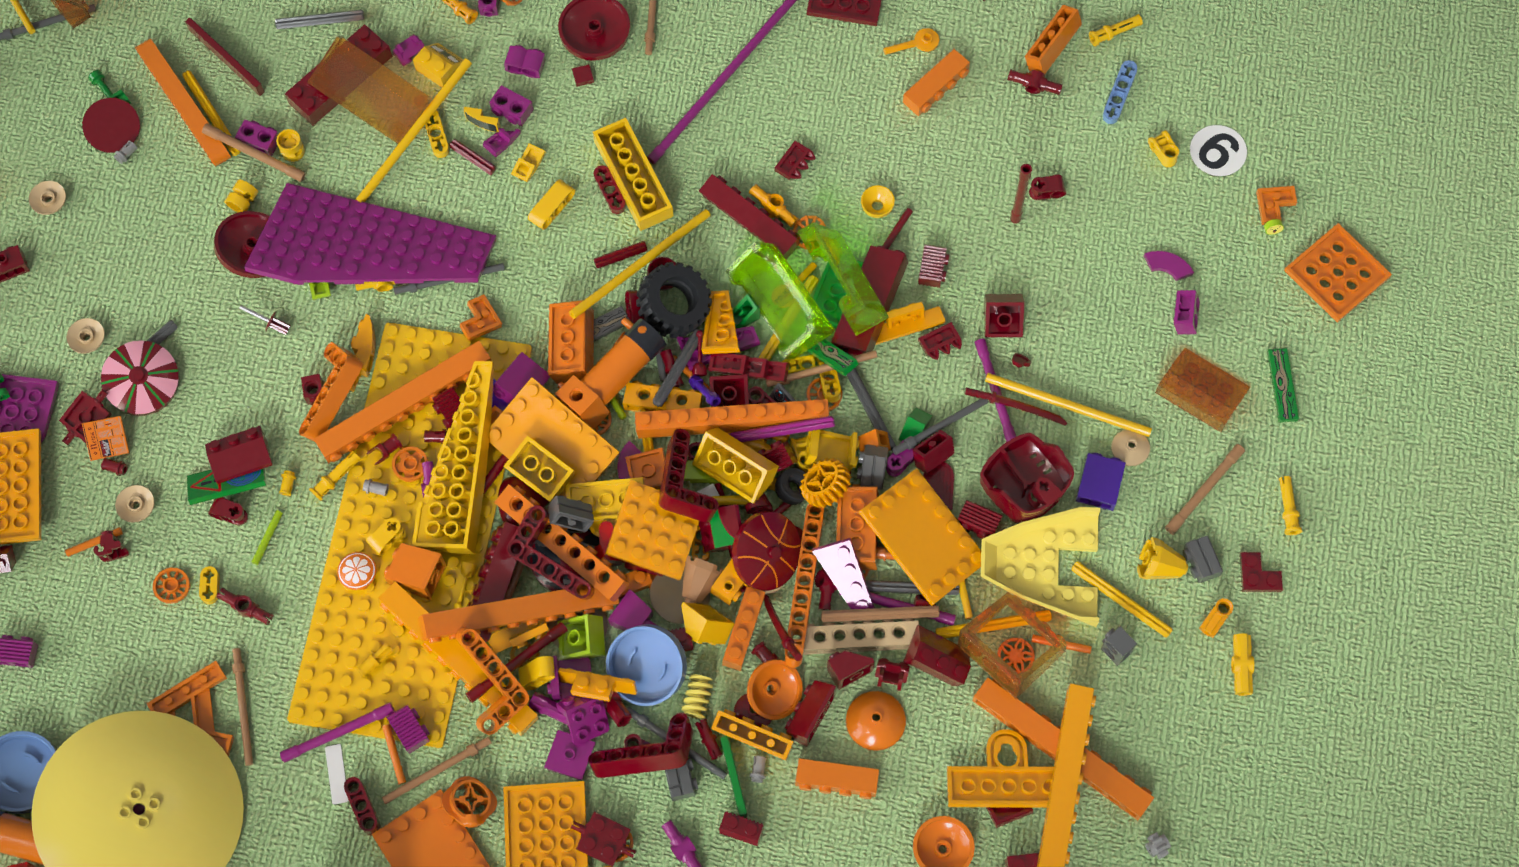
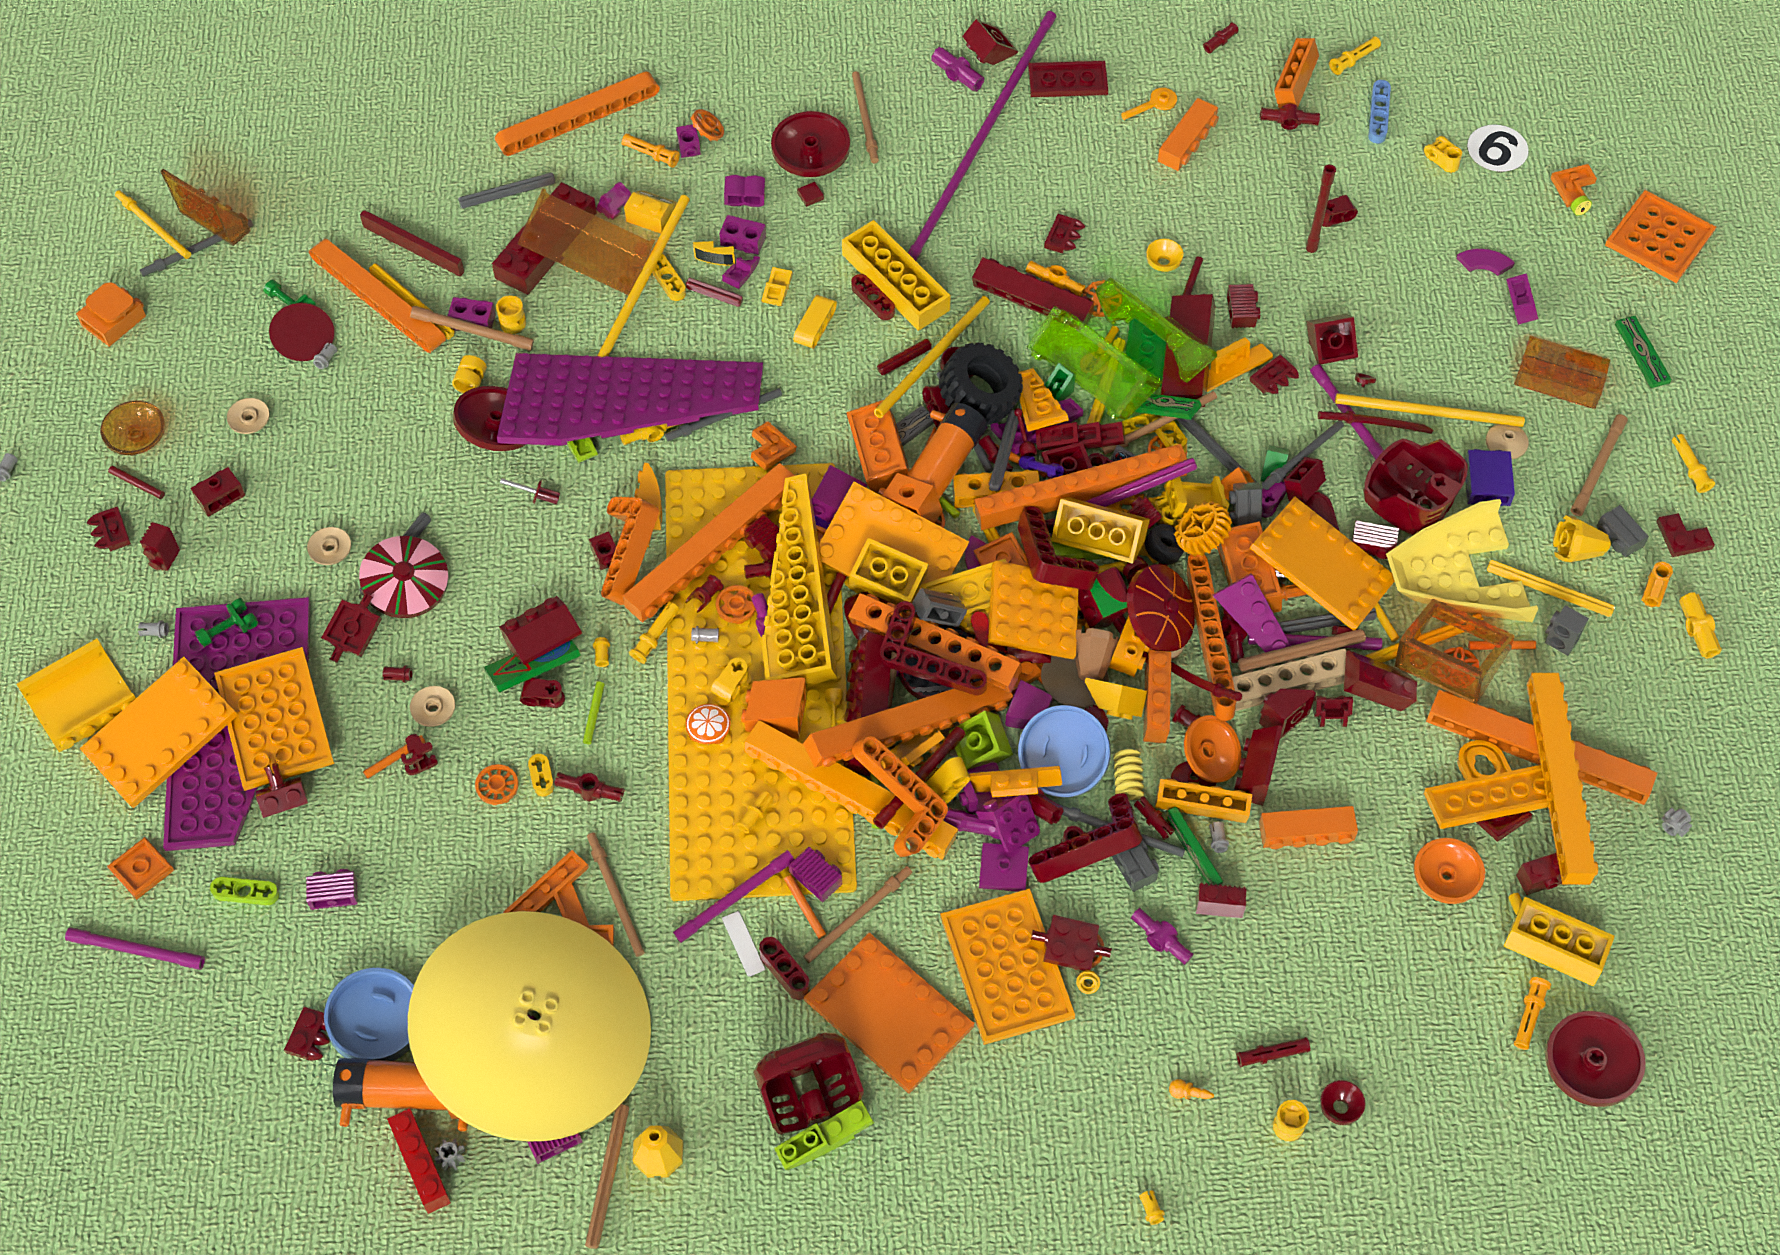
camera: 15 degrees left, 10 degrees down
orange tile [82,415,130,461] -> none
orange piece [441,776,497,828] -> none
orange dish [846,691,906,751] -> none

